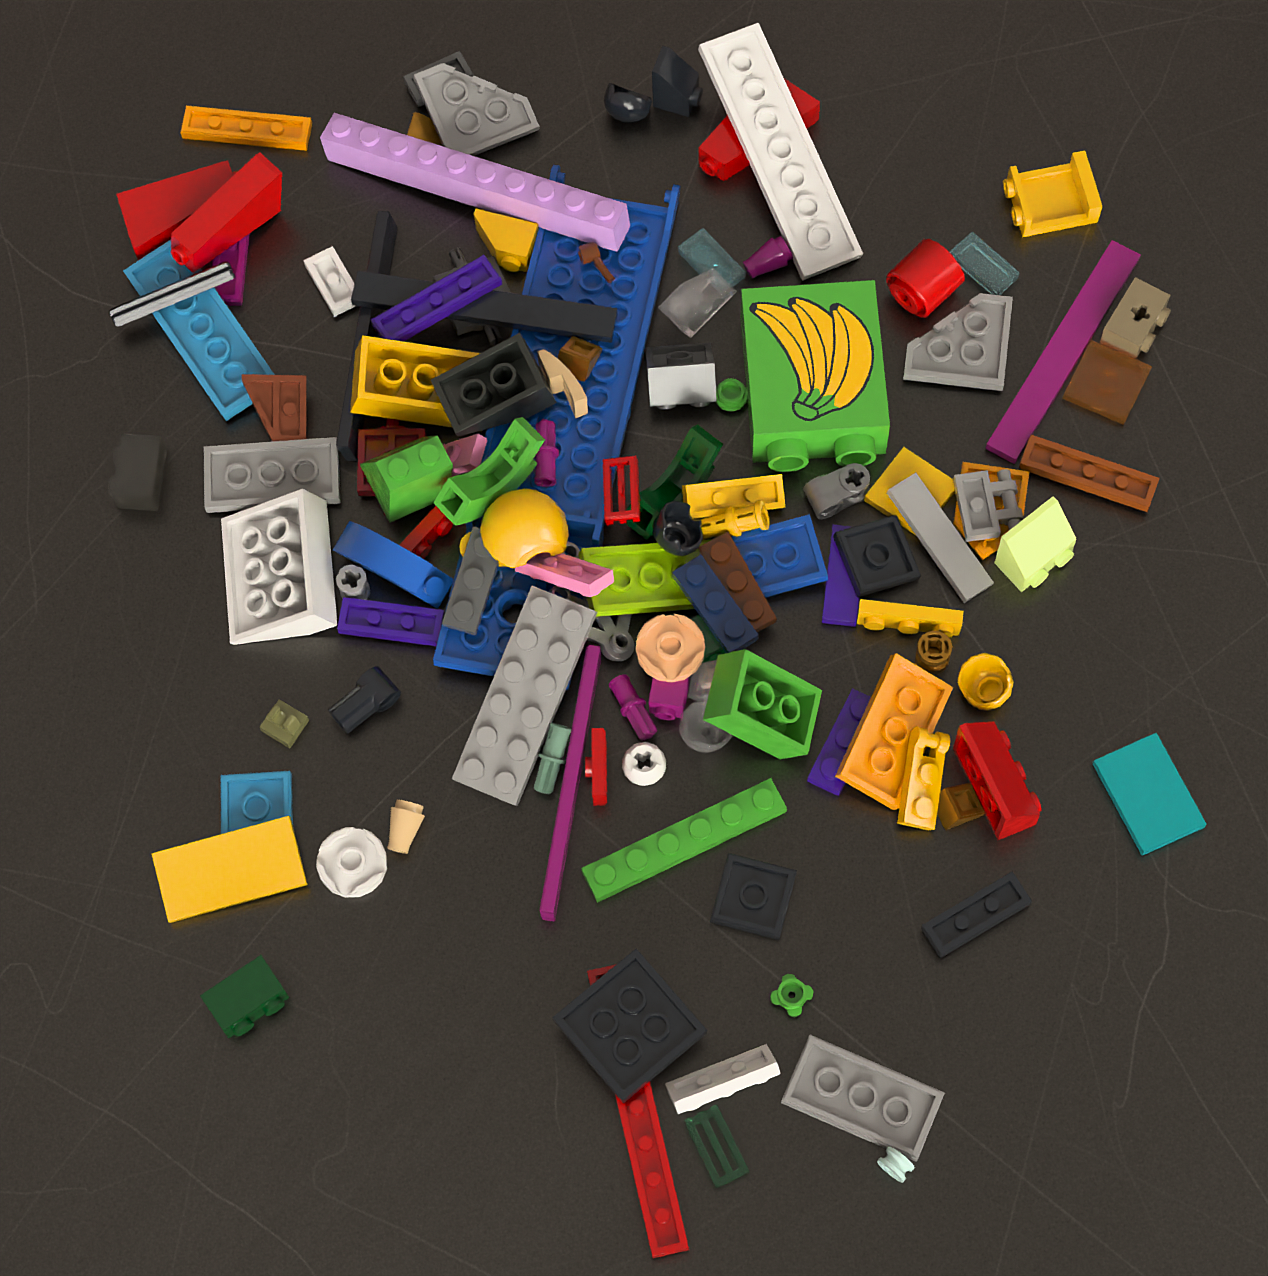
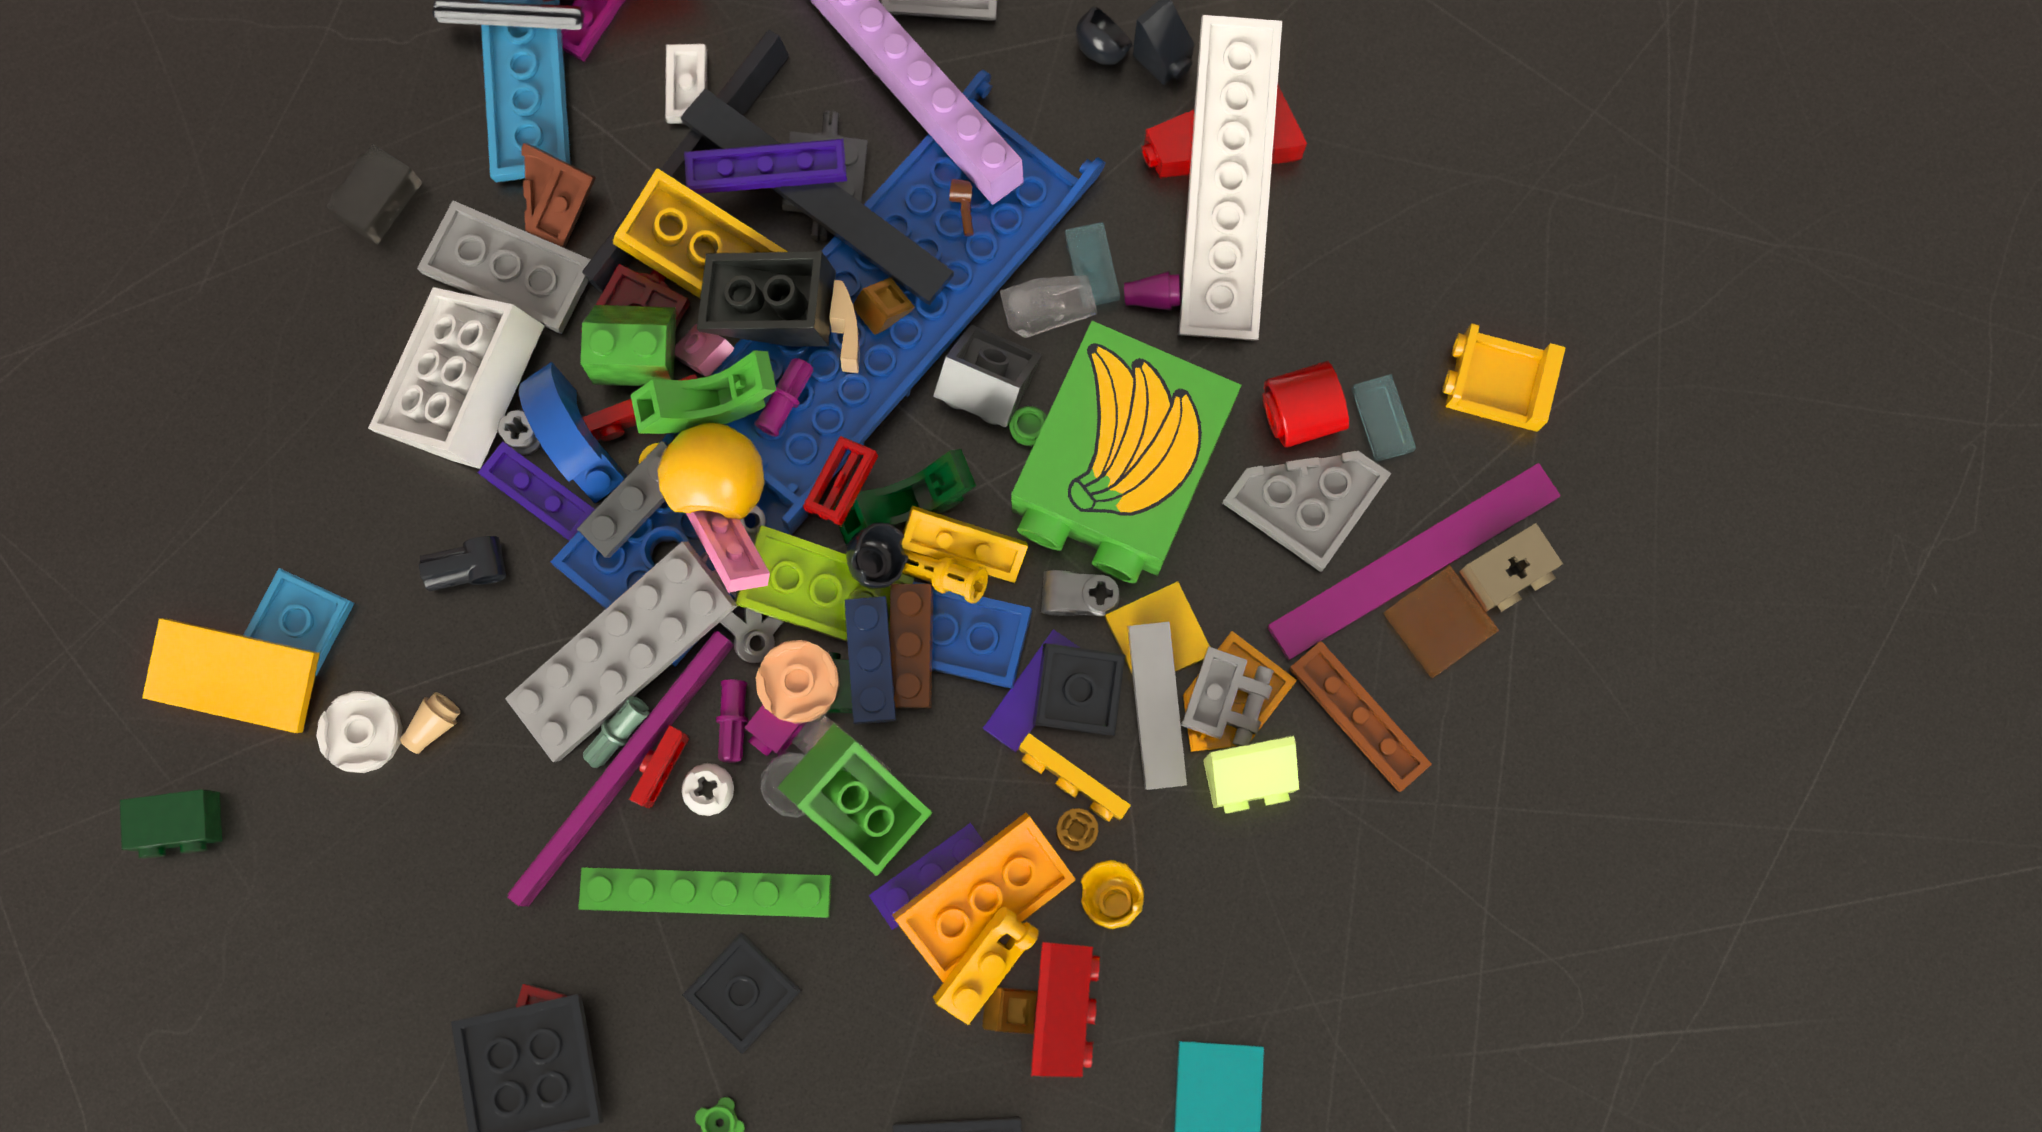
camera: 25 degrees right, 10 degrees up
olive tile [260,699,309,748] -> none
yellow slope [474,209,538,272] -> none

